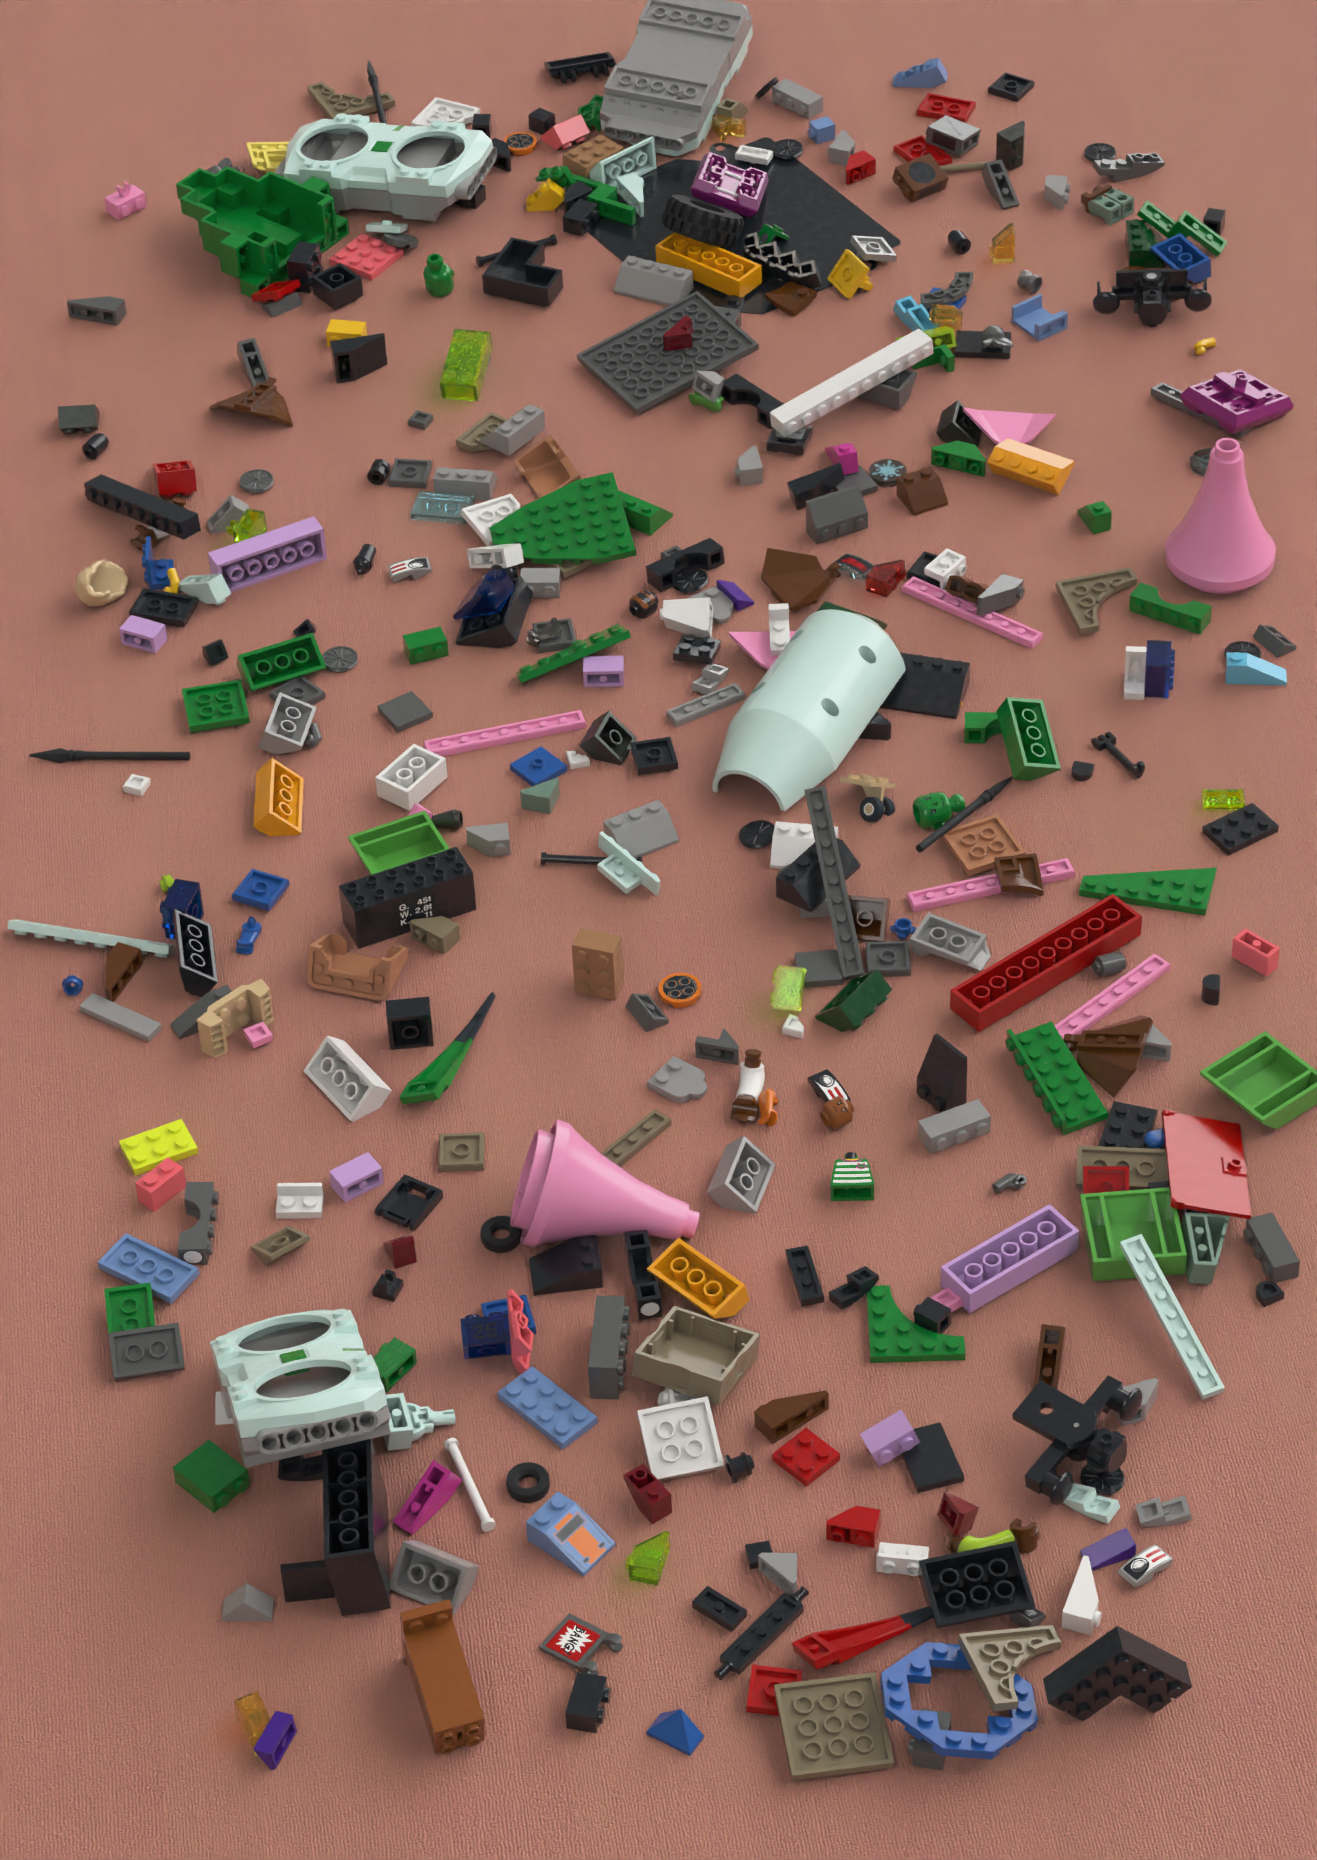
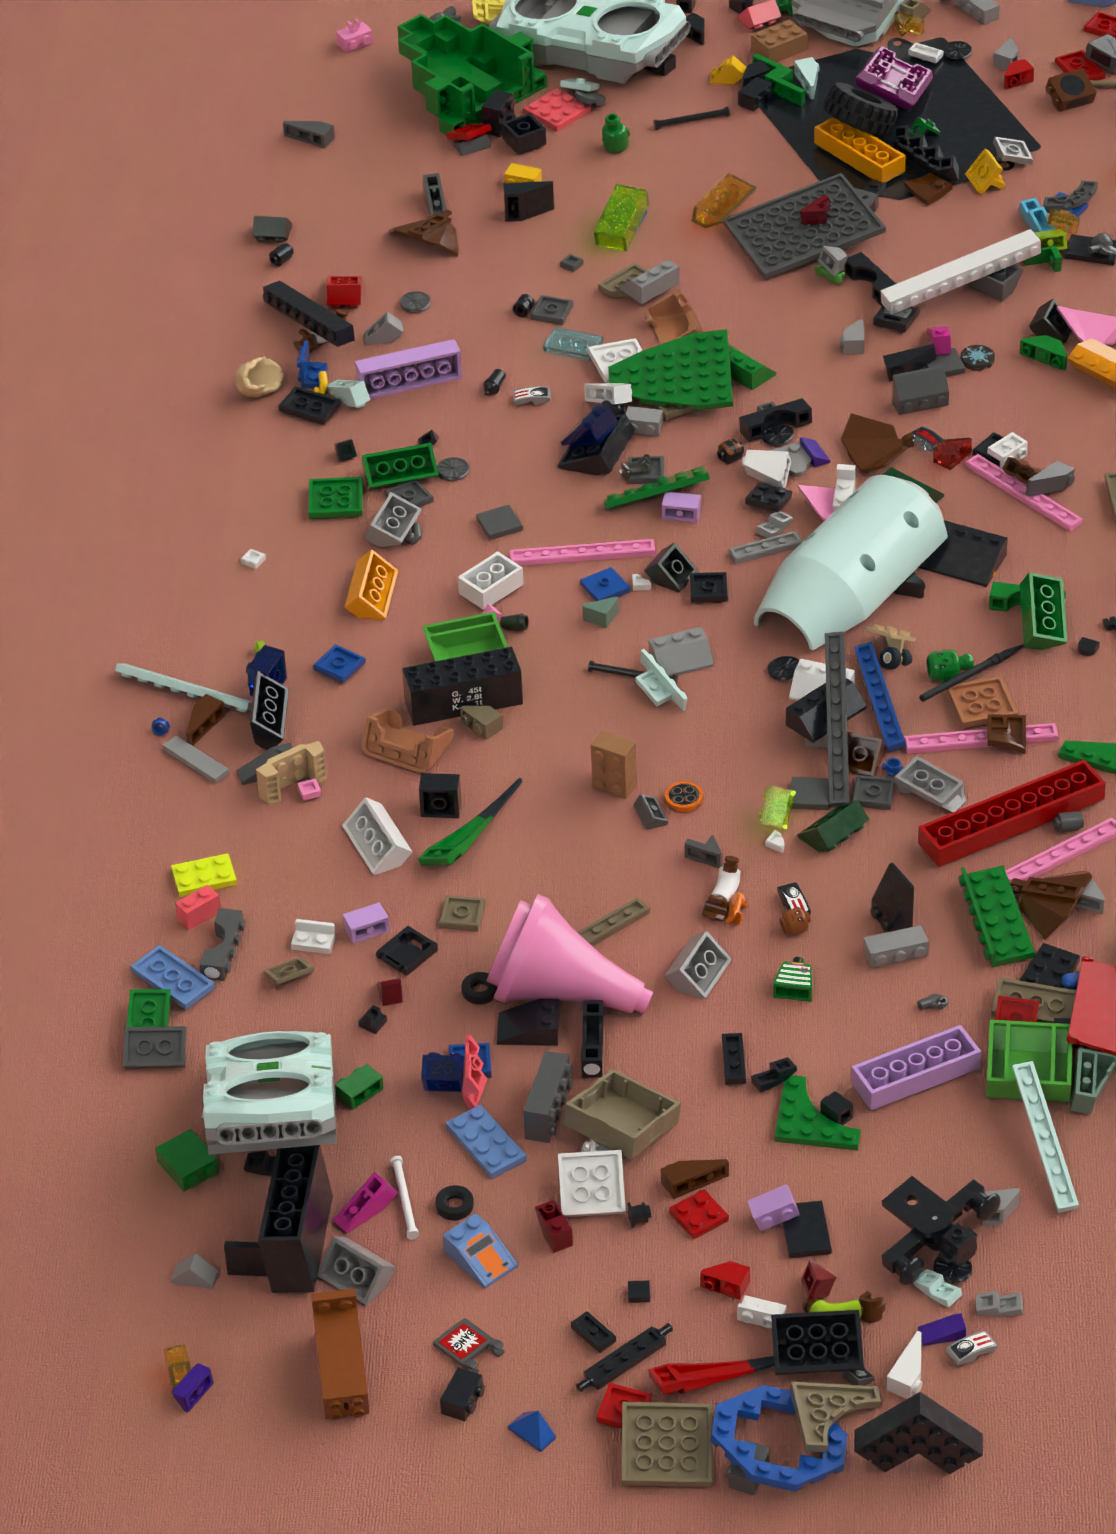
camera: 10 degrees right, 0 degrees up
black piece [29,748,190,763] -> none
lavender brick [119,615,167,653] -> none
clear neon green brick [226,509,267,544] -> none
blue piece [236,917,261,954] -> none
light aqua brick [384,1393,456,1451] -> none
green brick [403,626,449,665] -> none
light grey slope [433,467,498,501] -> none
light grey slope [466,823,511,857] -> none
black piece [482,237,563,307] -> none
tile [503,132,537,156] -> none
green bracket [535,165,577,188] -> none
light aqua slope [589,137,657,188] -> none
light grey slope [614,256,694,306] -> none
clear neon green slope [625,1531,670,1586] -> none
light grey plate [647,1056,707,1103] -> none
light orange slope [647,1238,750,1319] -> none
light grey slope [758,1553,797,1595] -> none
medium blue brick [808,116,835,144] -> none
reddish brown slope [897,466,948,516] -> none
bright pink plate [930,1287,963,1312] -> none
black brick [948,230,971,254] -> none
reddish brown slope [1033,1324,1066,1390] -> none
none -> clear yellow slope [691,173,757,228]
none -> blue plate [854,642,906,752]

